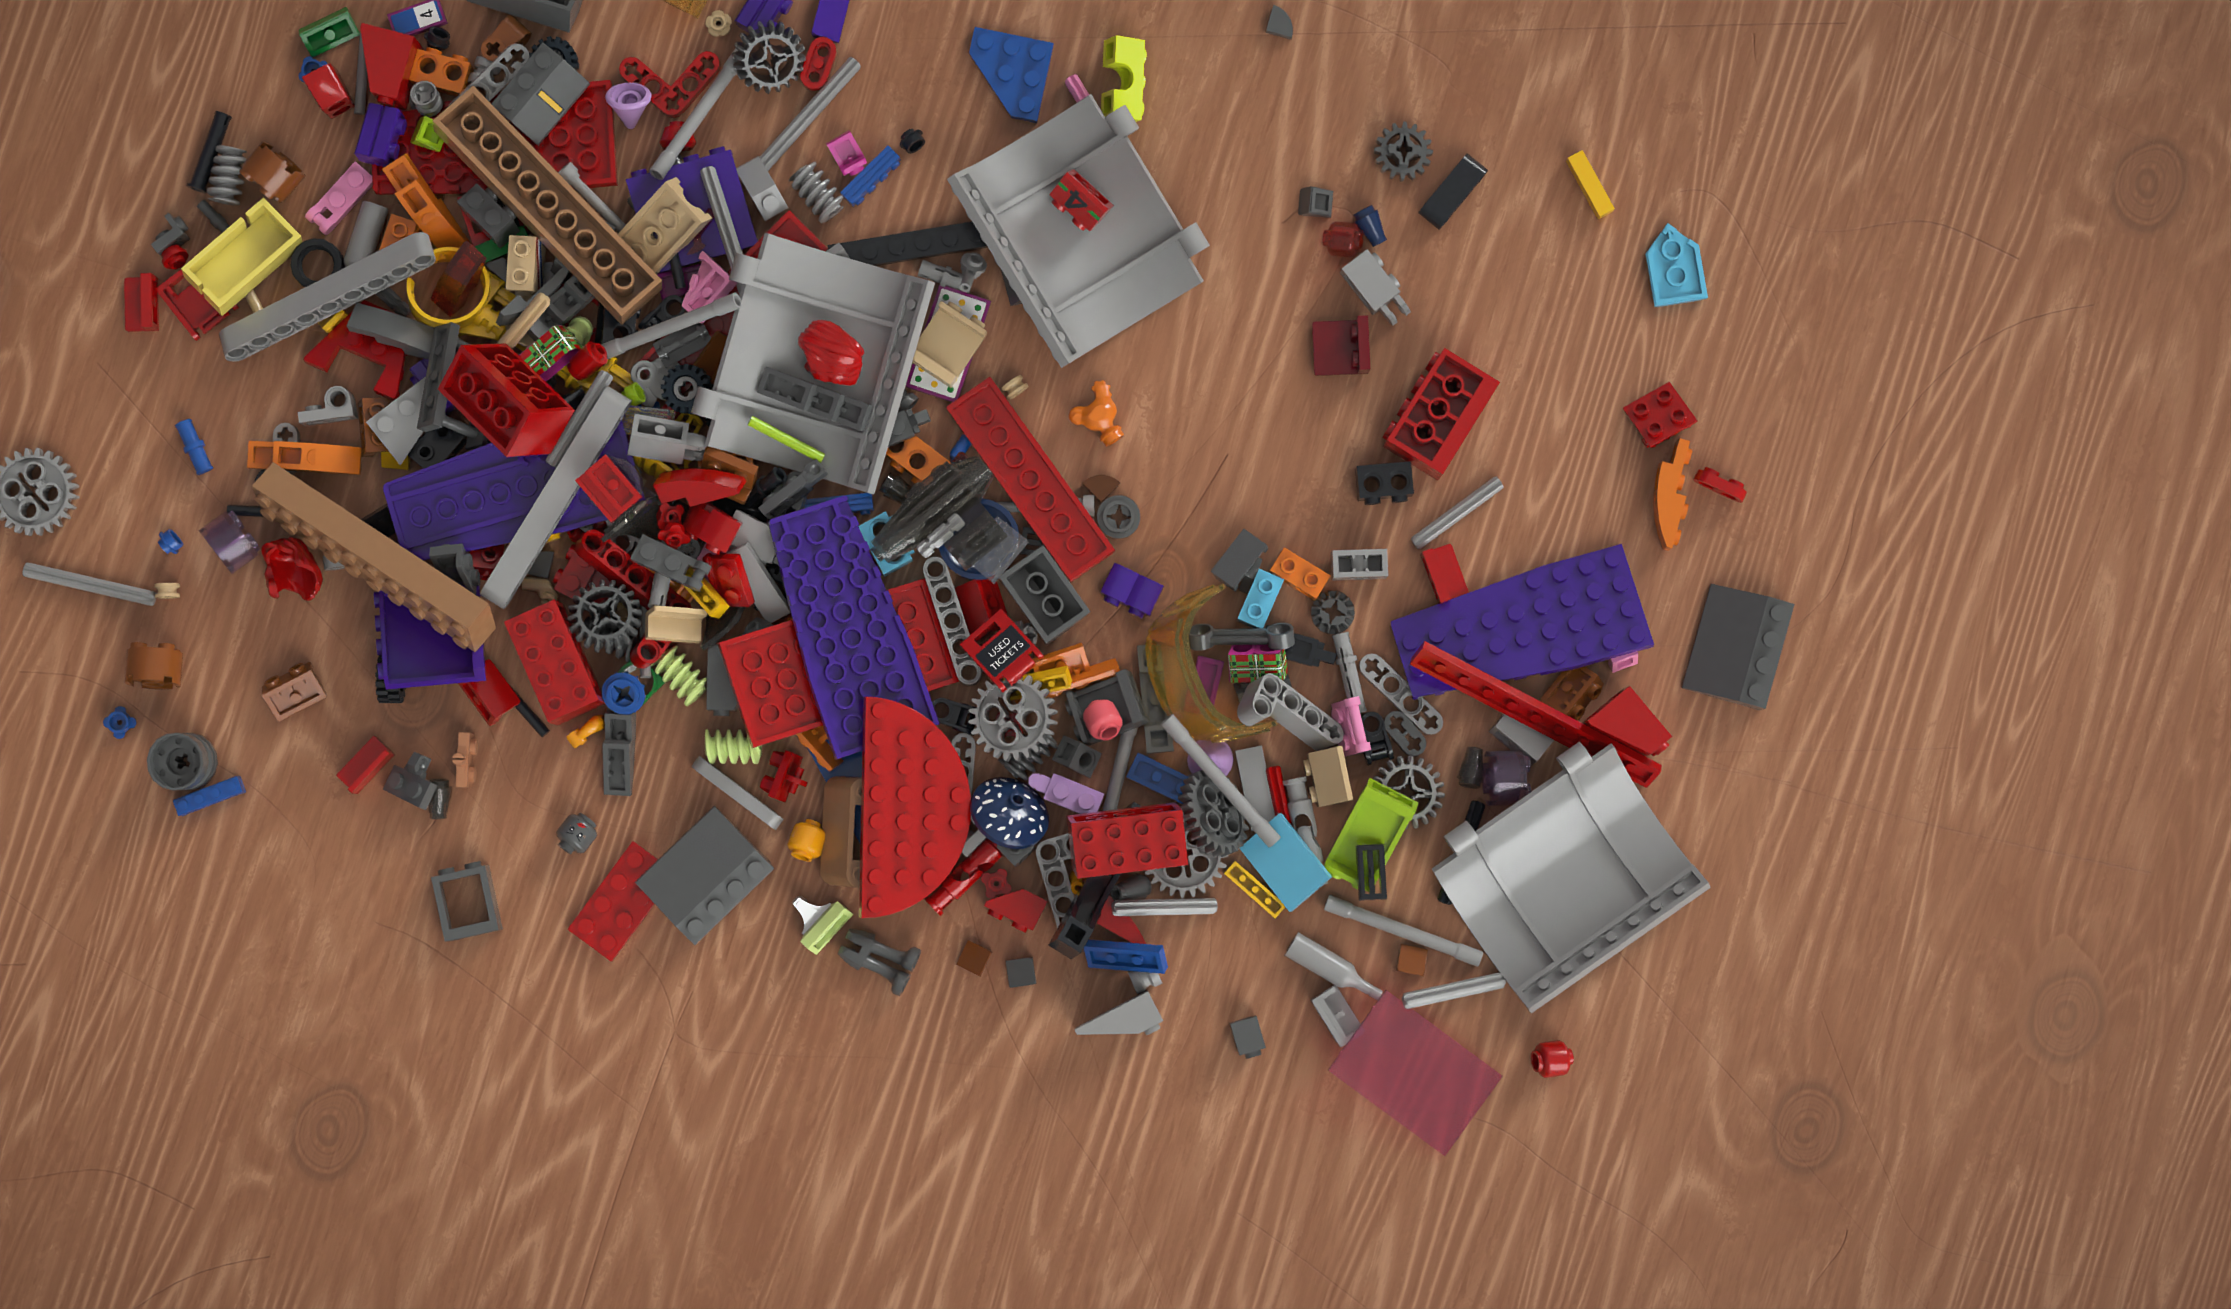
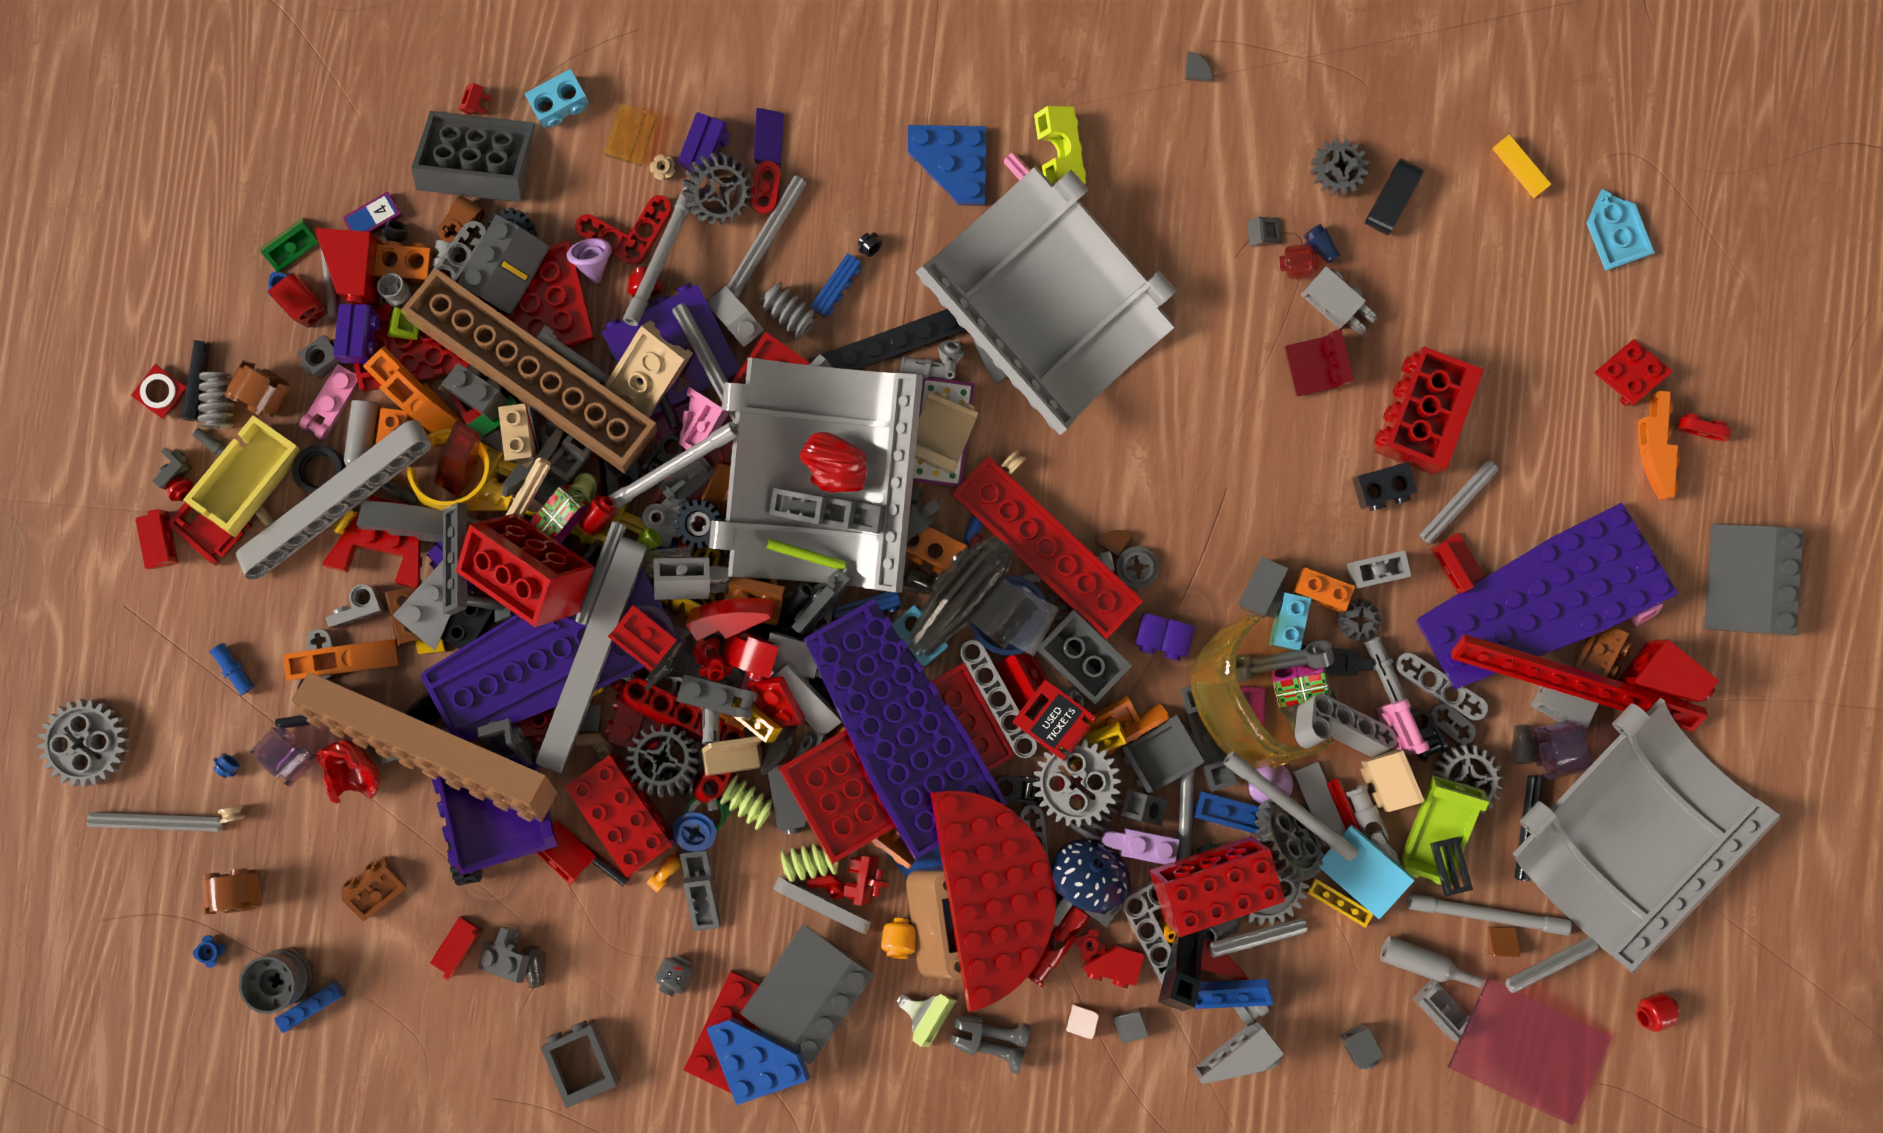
camera: 15 degrees left, 0 degrees up
nougat plate [452,732,478,788] -> none
dark pink bracket [826,130,867,176] -> none
light grey axle [916,513,965,558] -> none
red slope [1049,169,1114,232] -> none
orange animal [1068,380,1124,447] -> none
coral head [1083,700,1123,740] -> none
none -> piece [130,364,186,419]
none -> dark grey brick [298,334,342,379]
none -> blue plate [706,1017,811,1105]
none -> red arm [806,873,844,900]

